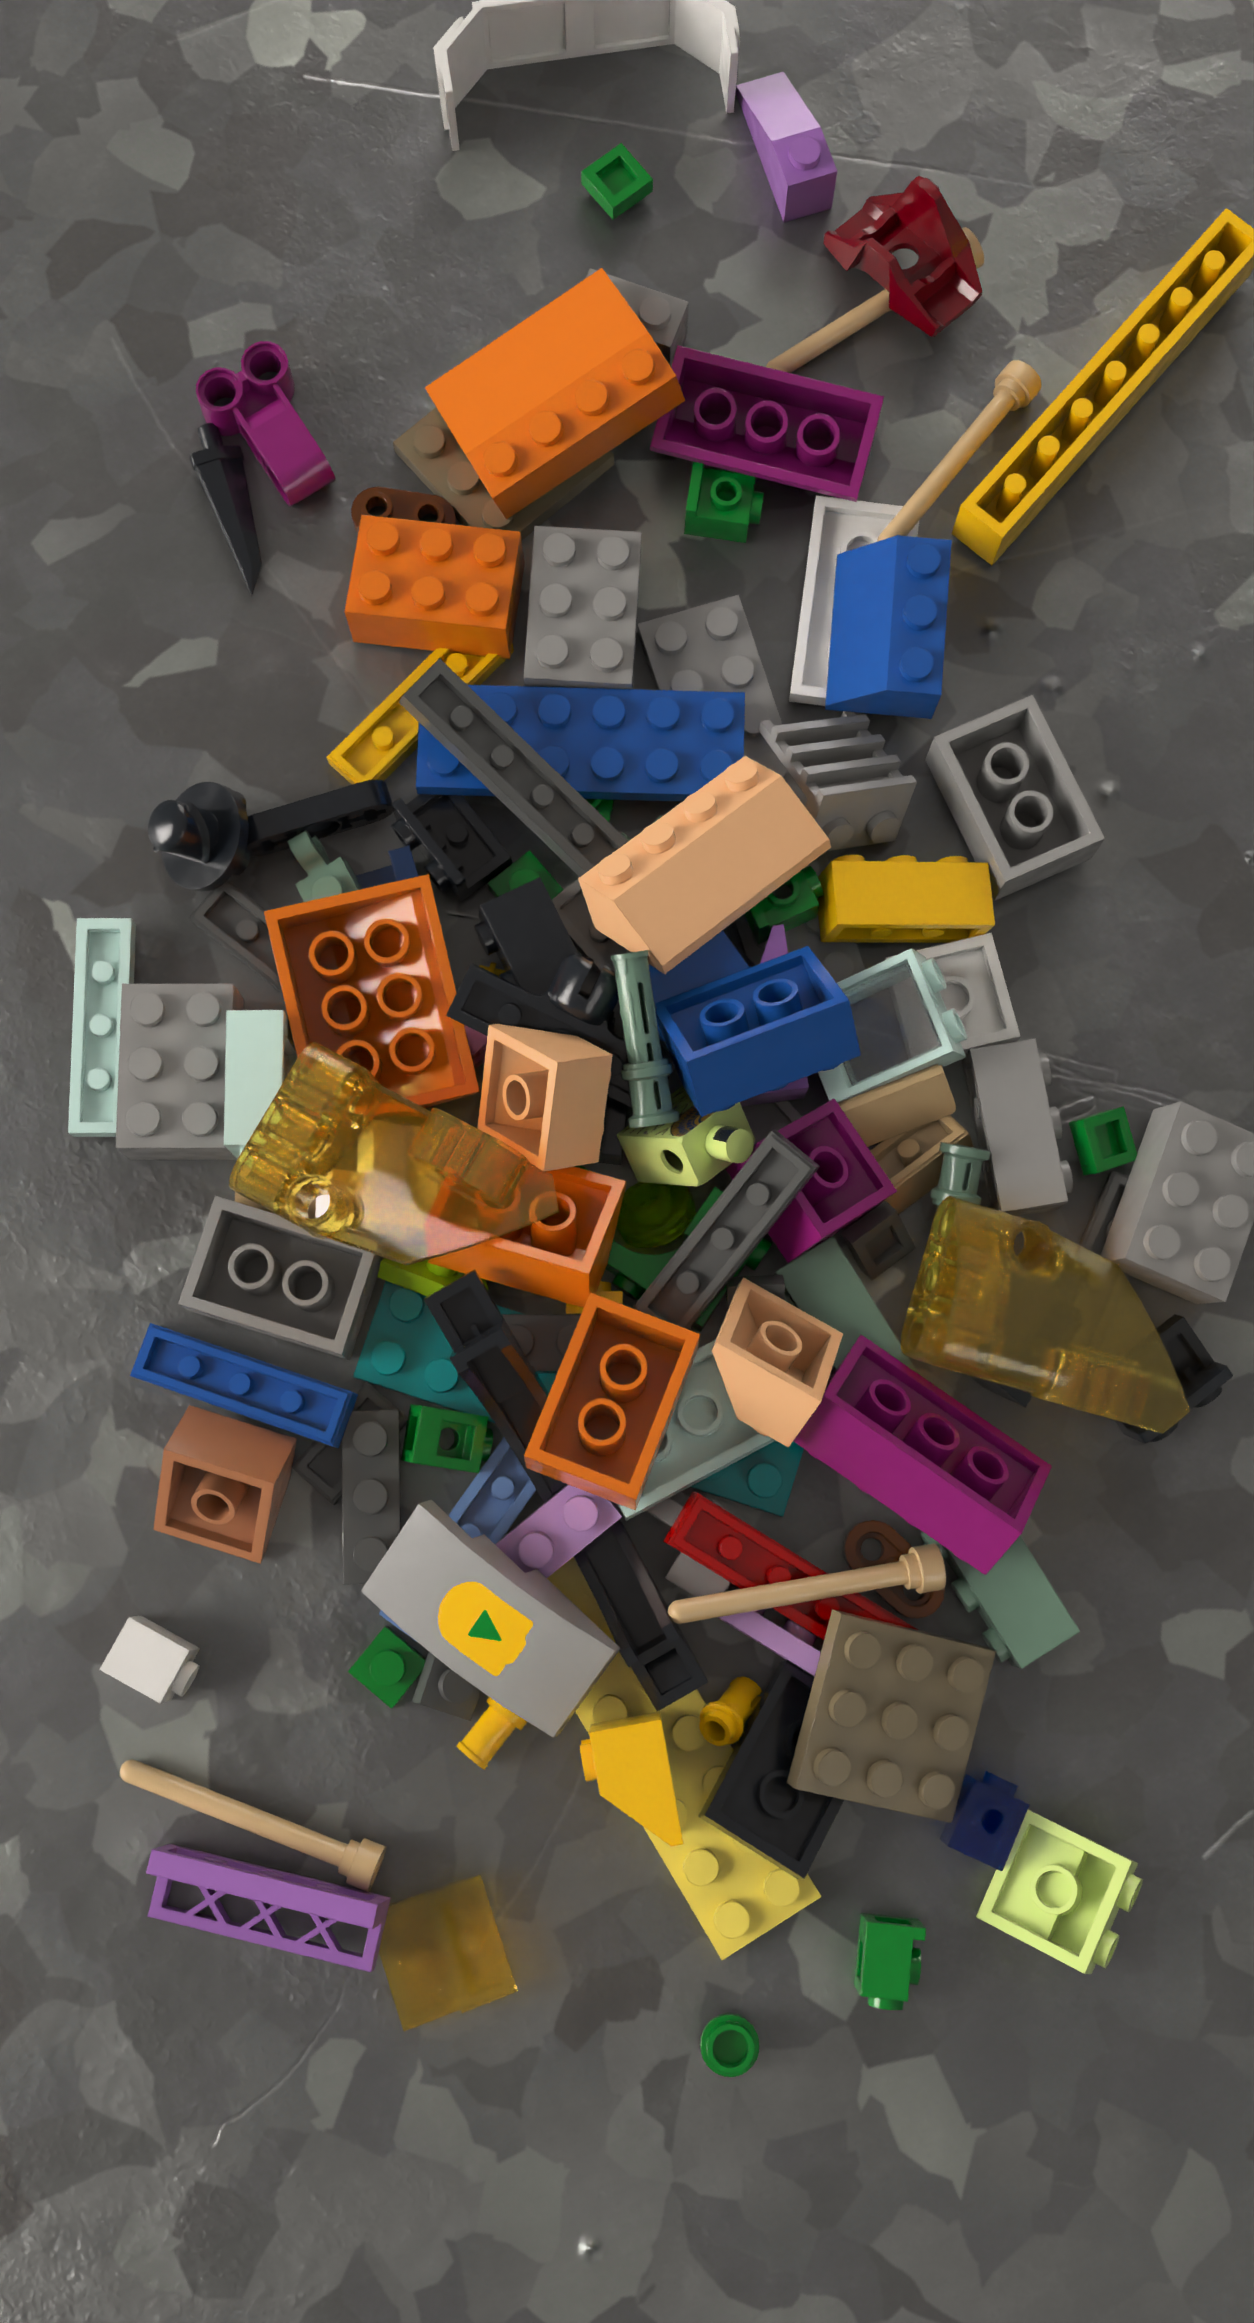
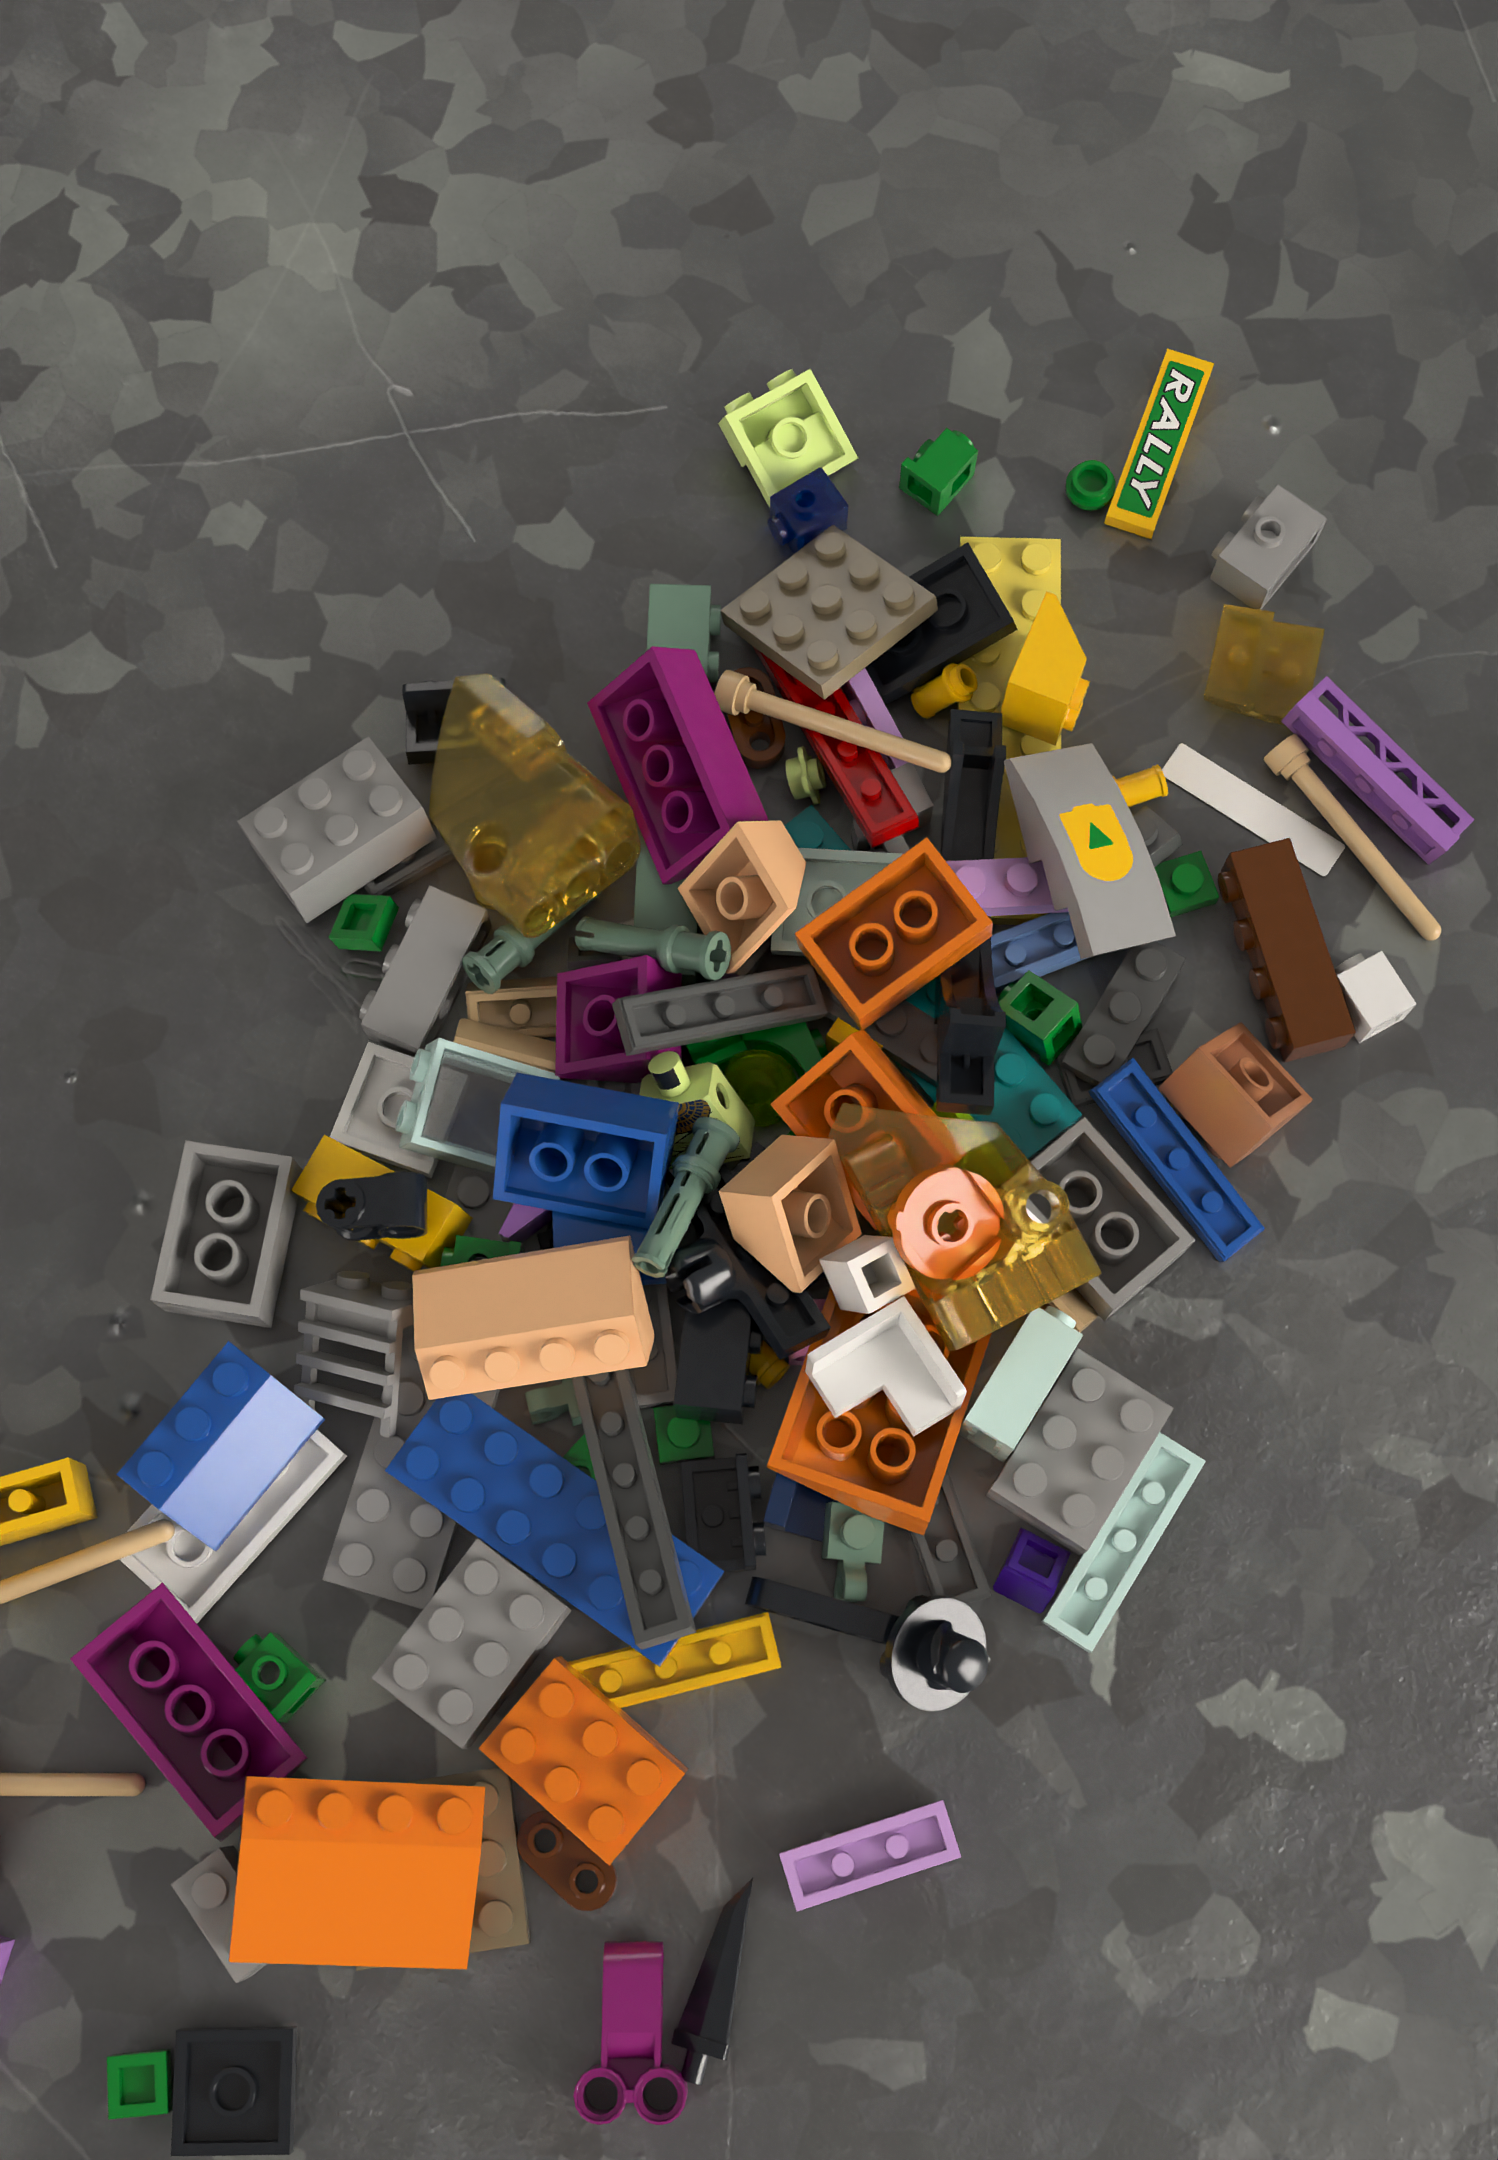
camera: 145 degrees left, 5 degrees down
none -> black plate [171,2026,297,2156]
none -> black piece [316,1172,427,1241]
none -> sand green pin [575,916,731,980]
none -> lavender plate [779,1800,961,1912]
none -> yellowish green plate [785,746,826,805]
none -> white panel [805,1296,967,1437]
none -> white brick [819,1235,915,1314]
none -> orange plate [887,1164,1004,1280]
none -> dark purple slope [993,1527,1071,1613]
none -> tile [1104,348,1214,539]
none -> white sticker [1162,743,1345,876]
none -> light grey brick [1210,484,1327,613]
none -> reddish brown brick [1218,838,1356,1063]

